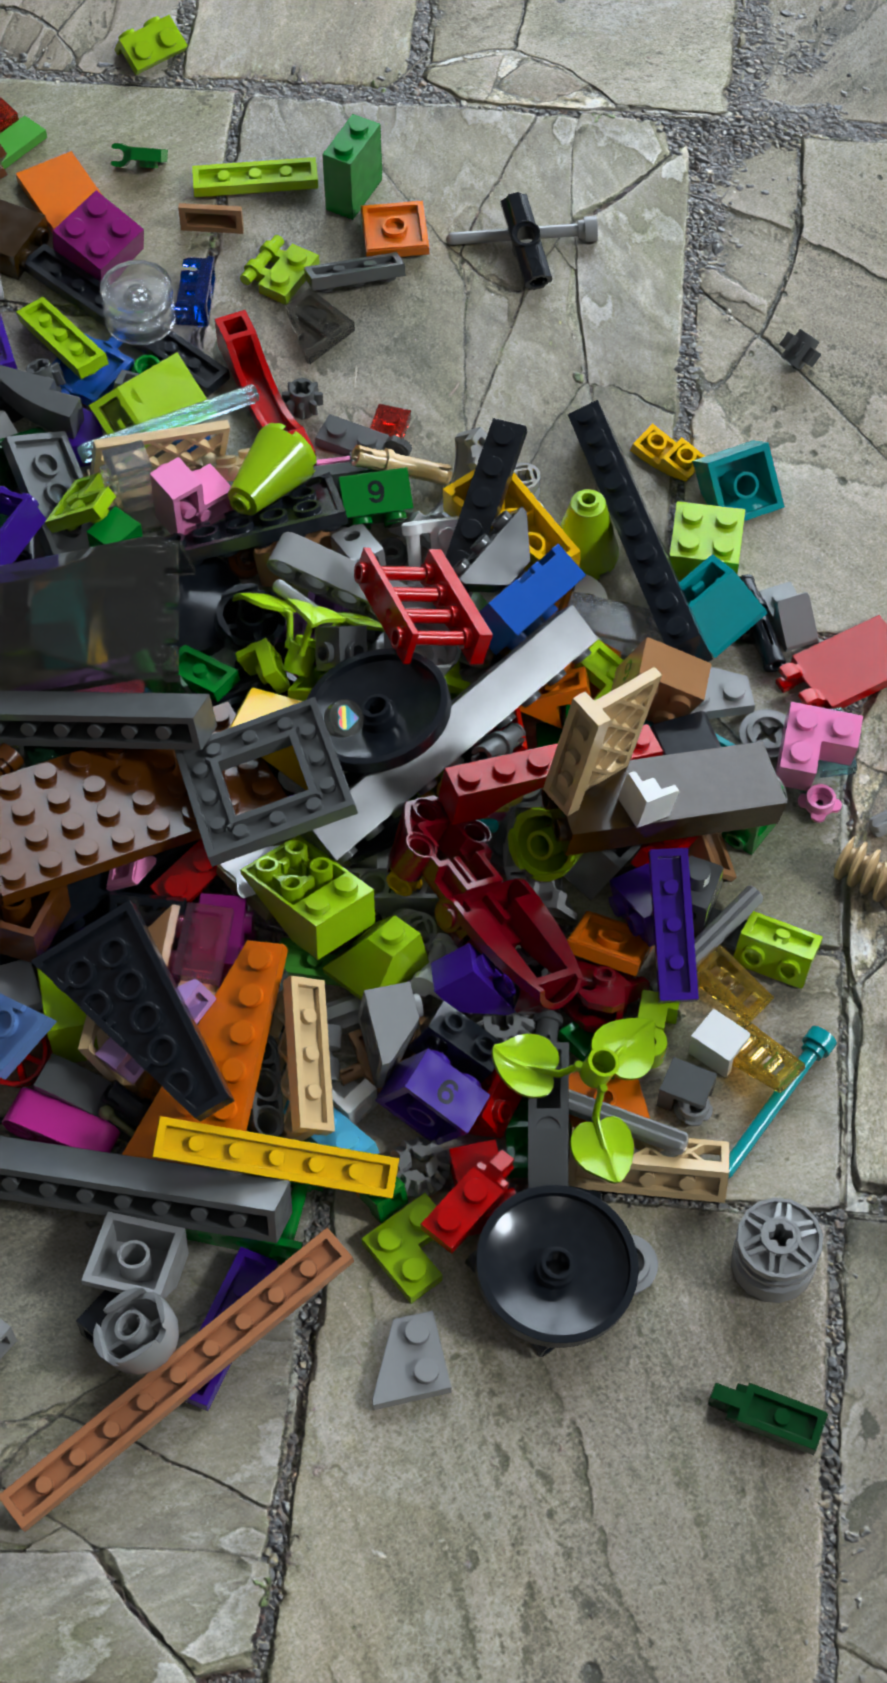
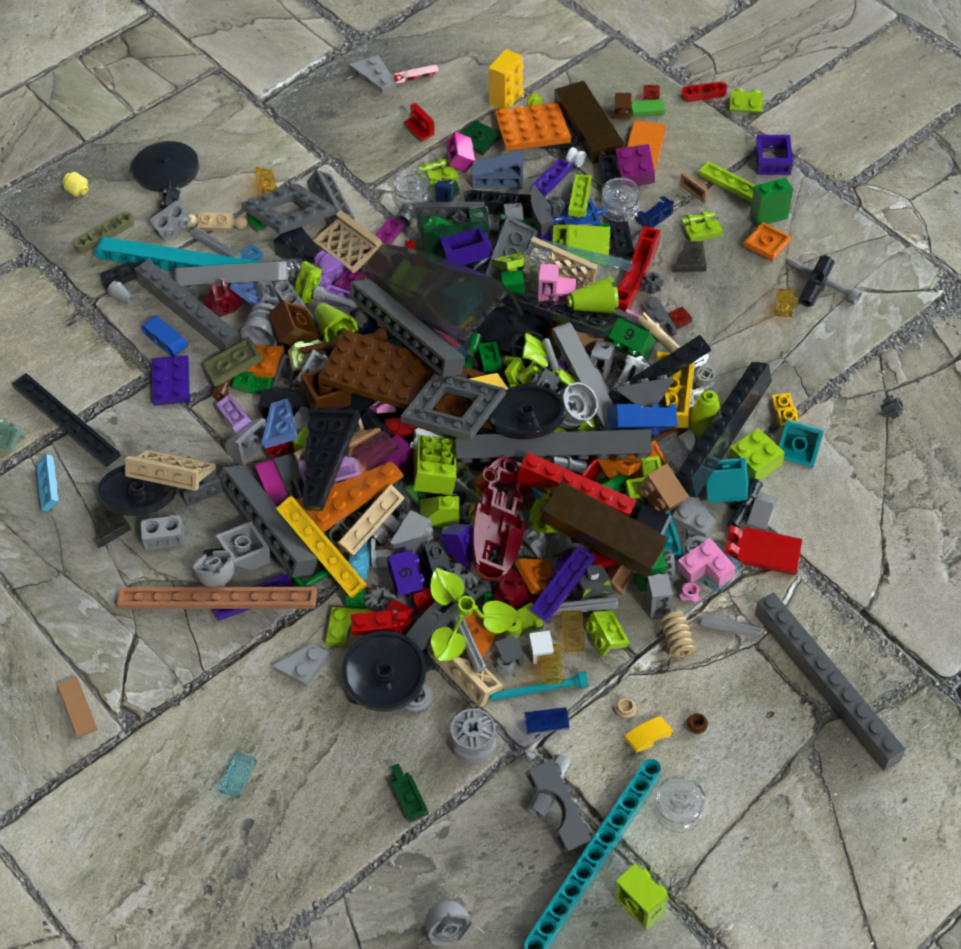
camera: 45 degrees right, 5 degrees down
green plate [111,143,168,168] -> none
dark grey plate [304,252,406,292] -> none
clear smoke tile [324,699,363,739] -> none
red fence [354,547,493,664] -> none
tan fence [543,667,662,816] -> none
white panel [618,771,679,828] -> none
none -> clear light blue tile [219,752,257,799]
none -> clear blue hinge [524,707,570,735]
none -> light grey brick [646,574,673,618]
none -> red beam [681,82,728,102]
none -> dark purple window [755,135,793,175]
none -> clear yellow brick [774,288,798,317]

